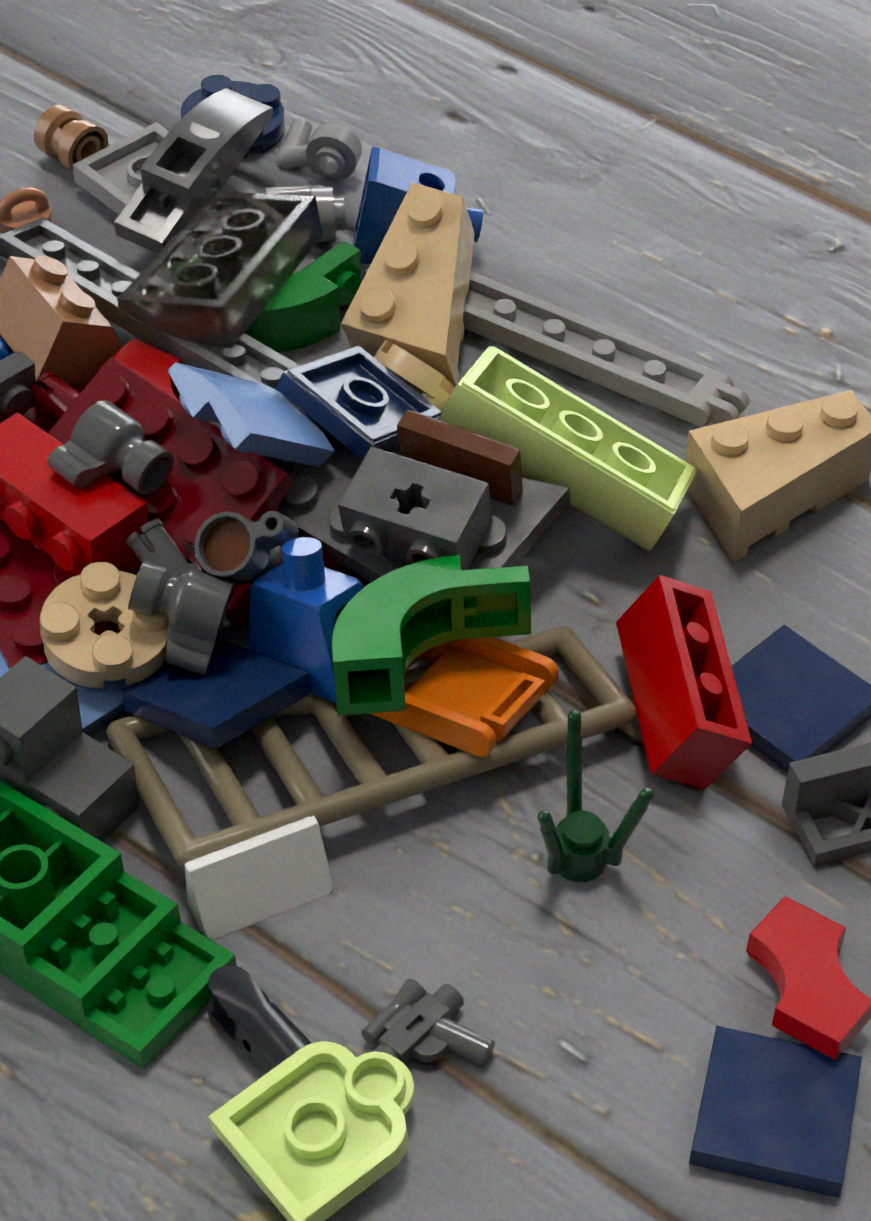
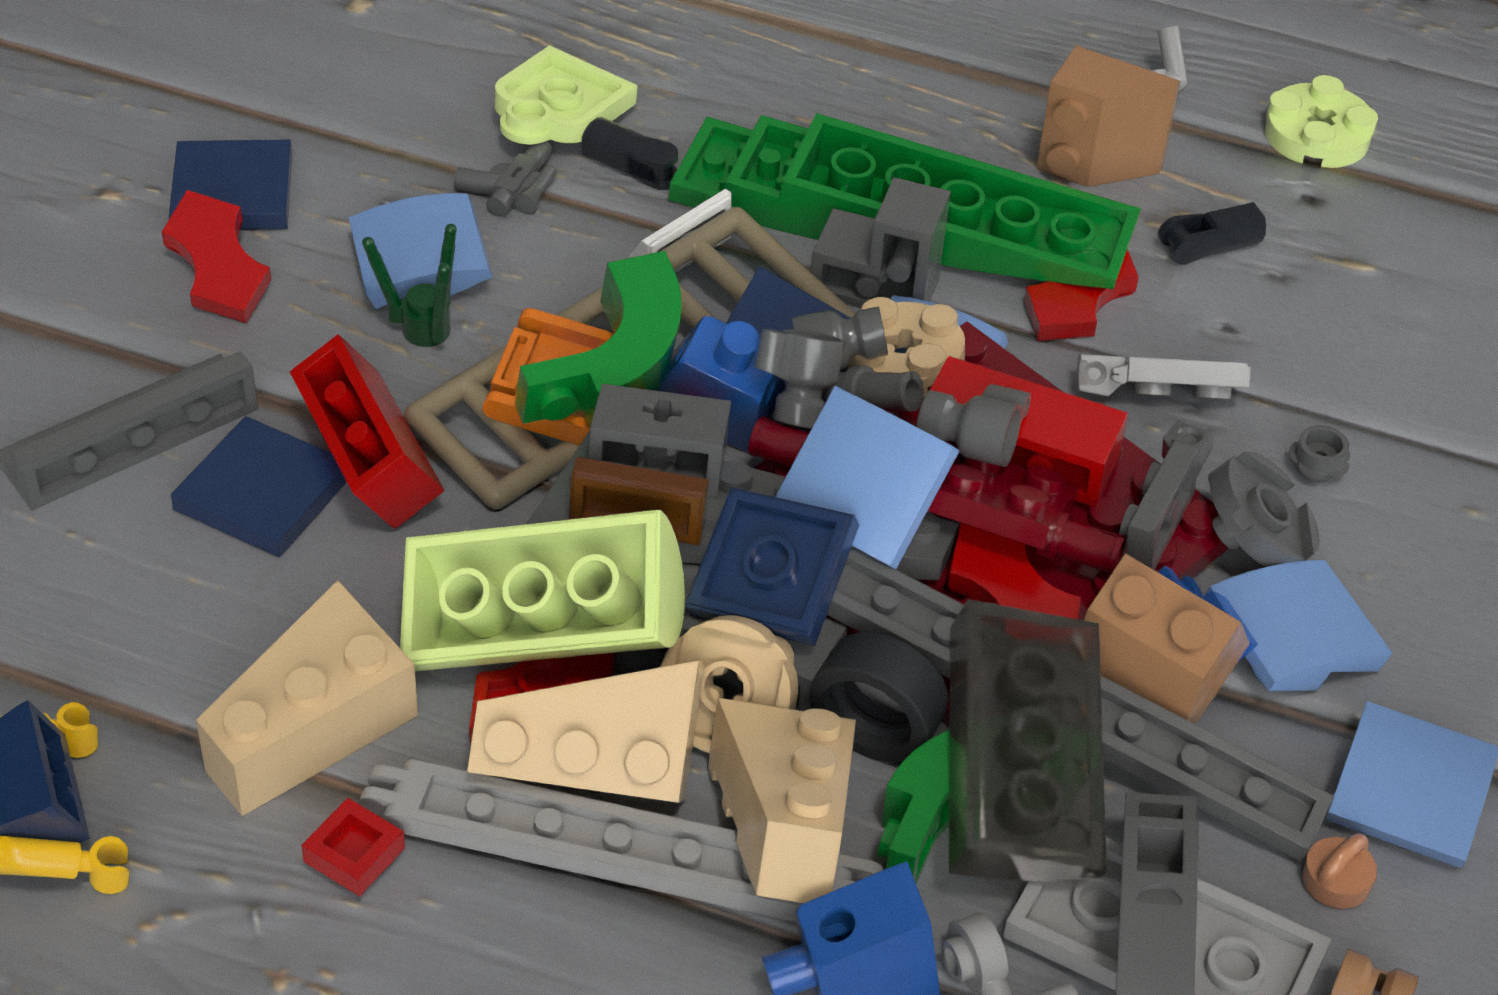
camera: 160 degrees right, 0 degrees up
none -> red plate [301,798,405,897]
none -> medium blue slope [348,193,493,309]
none -> tan wedge [467,660,705,803]
none -> black tyre [810,632,949,763]

